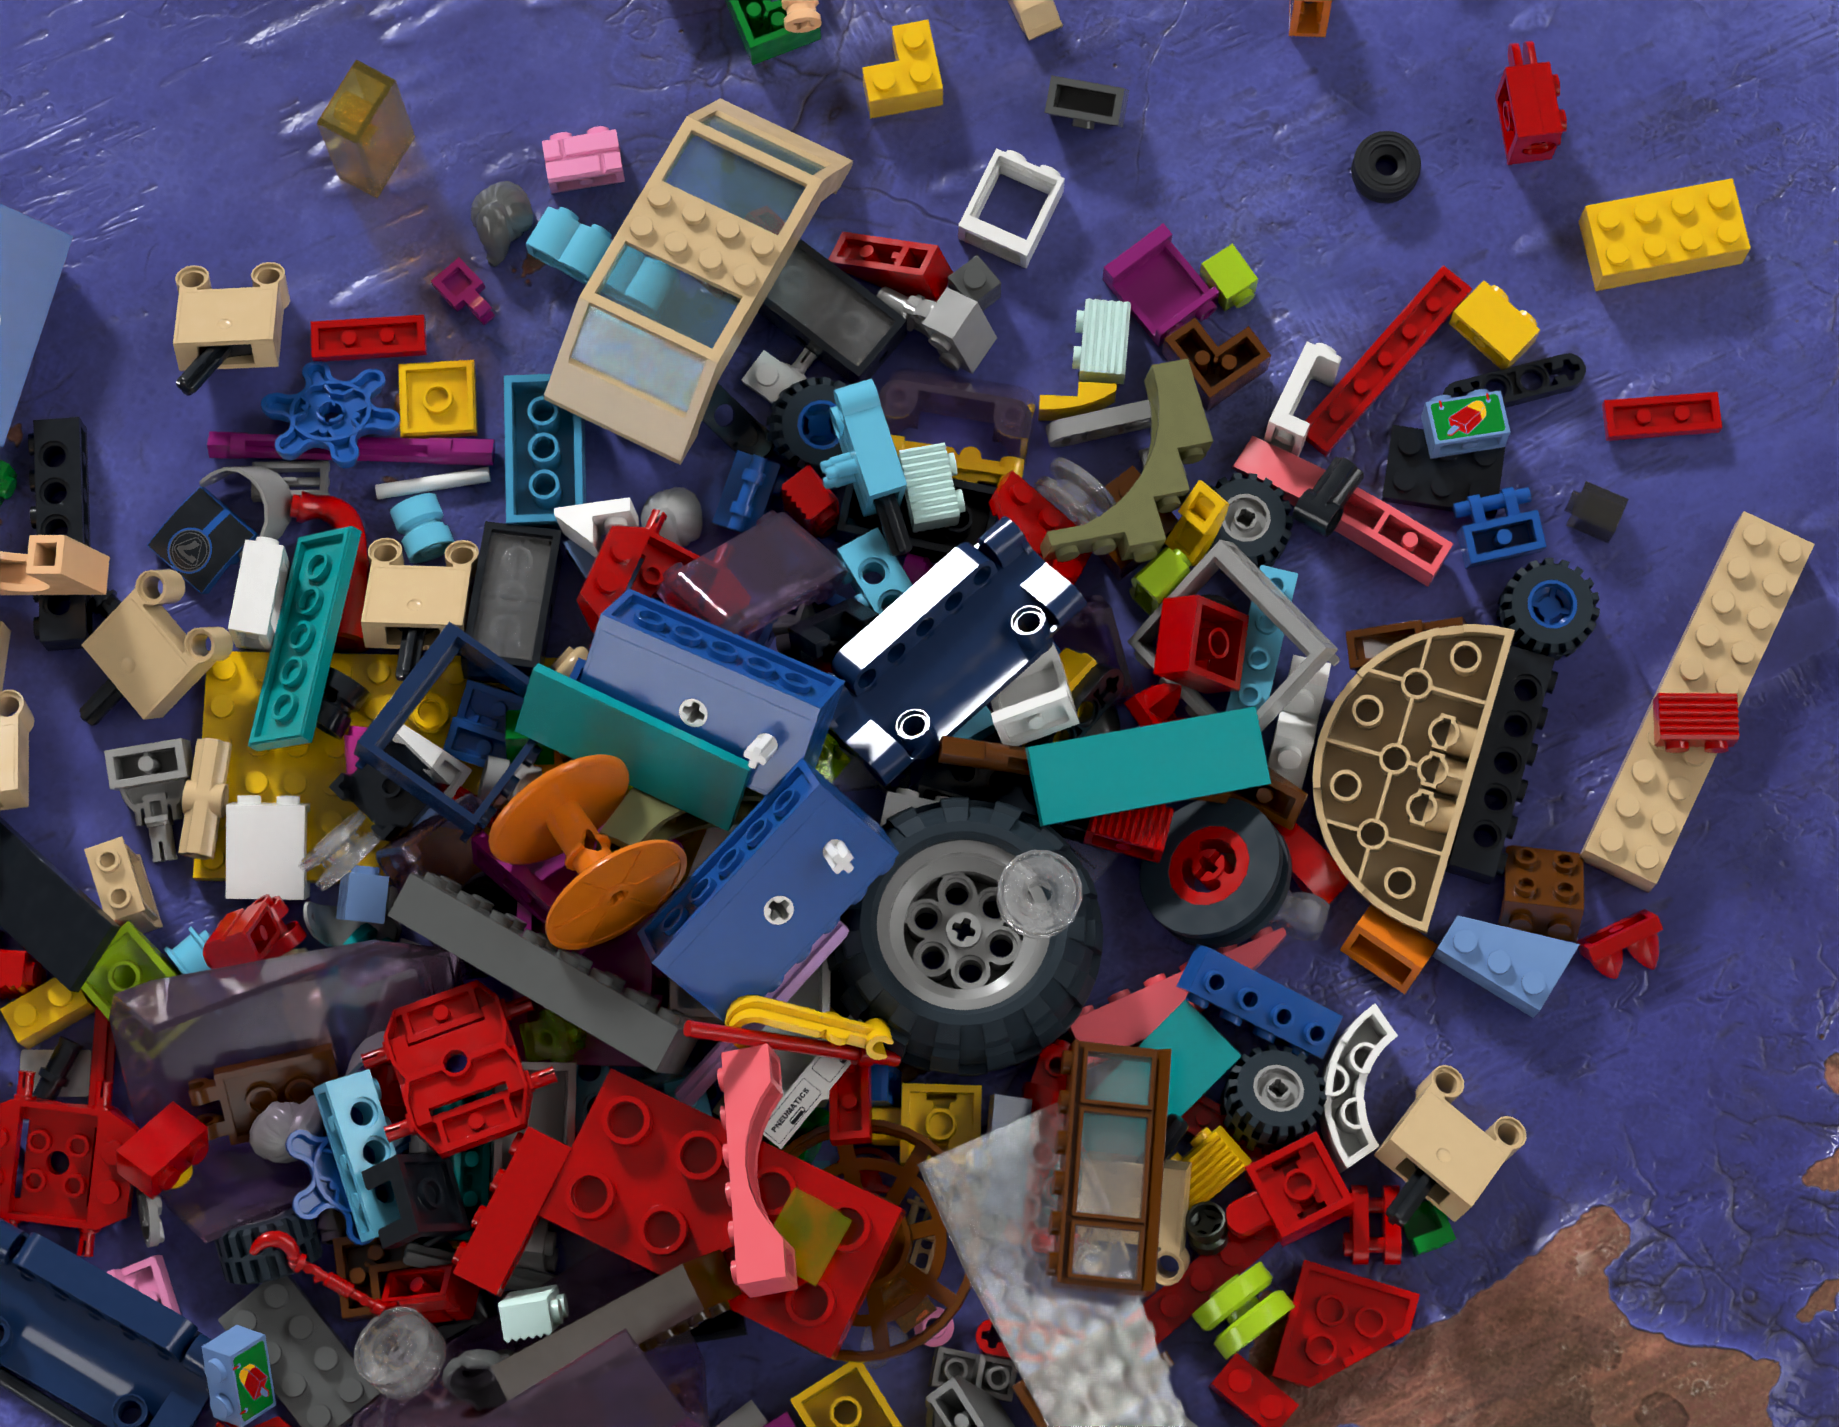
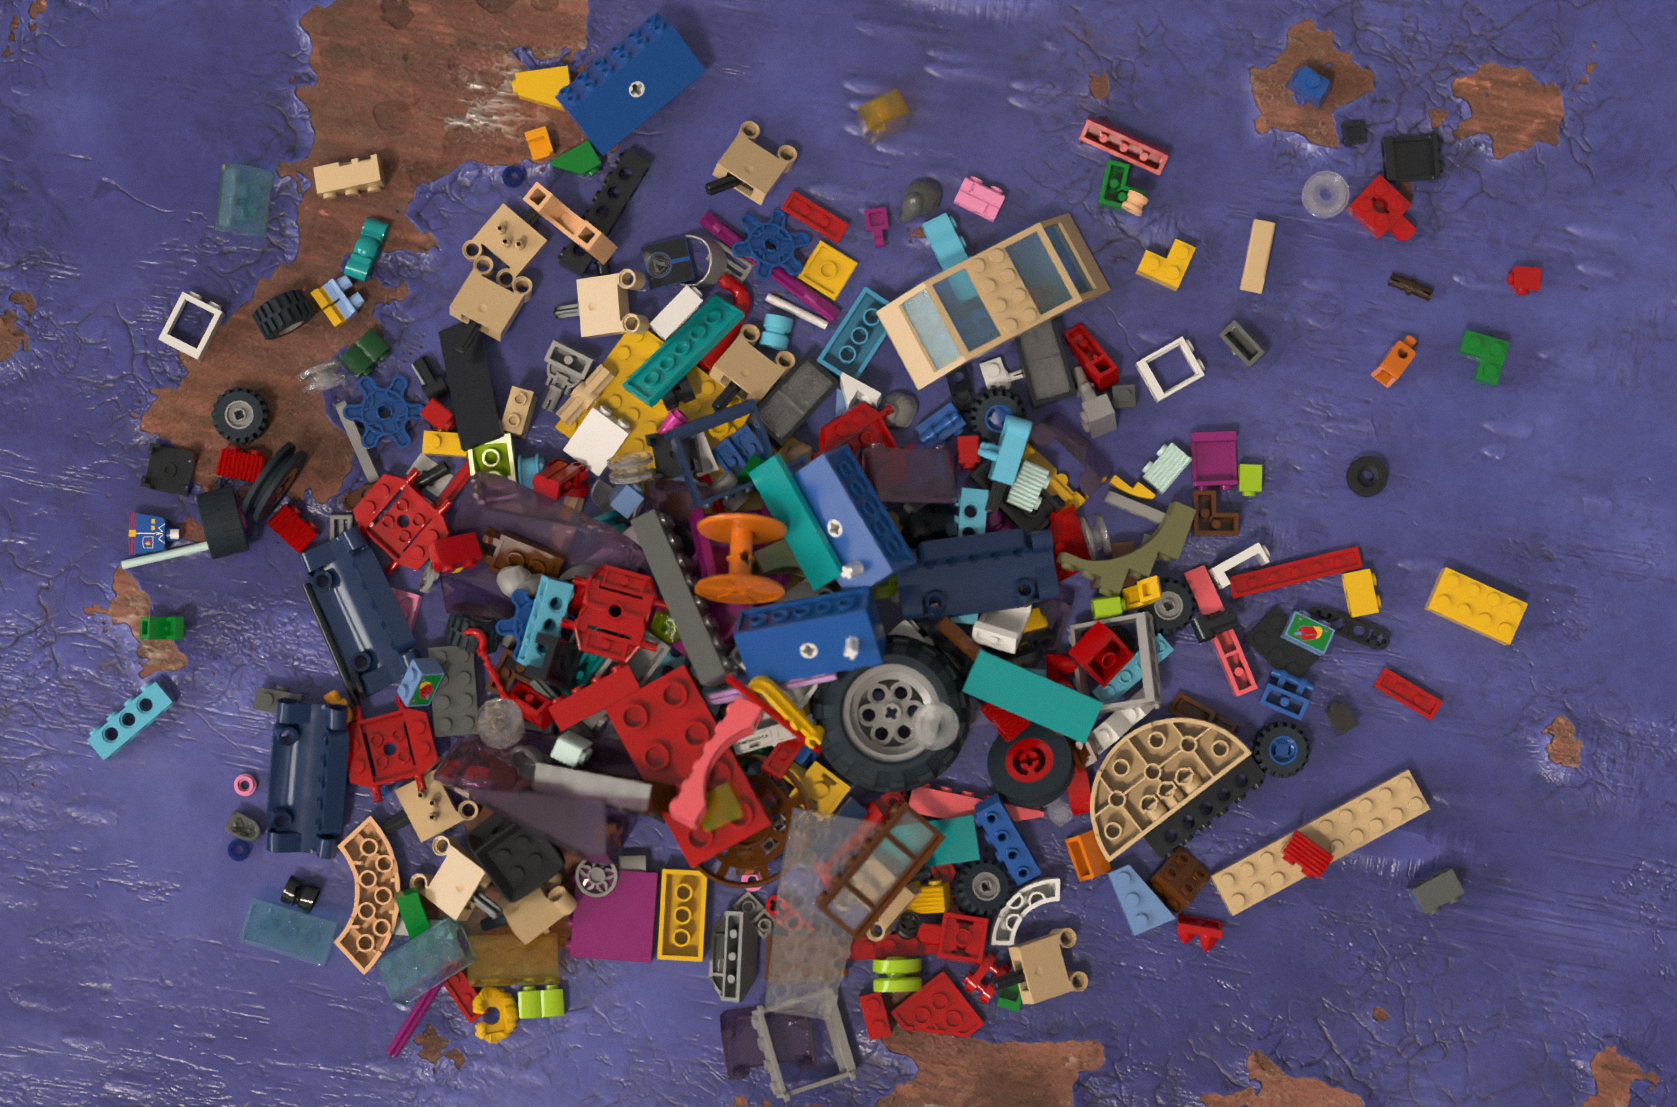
camera: 30 degrees right, 10 degrees up
red brick [1495,41,1567,165] -> none

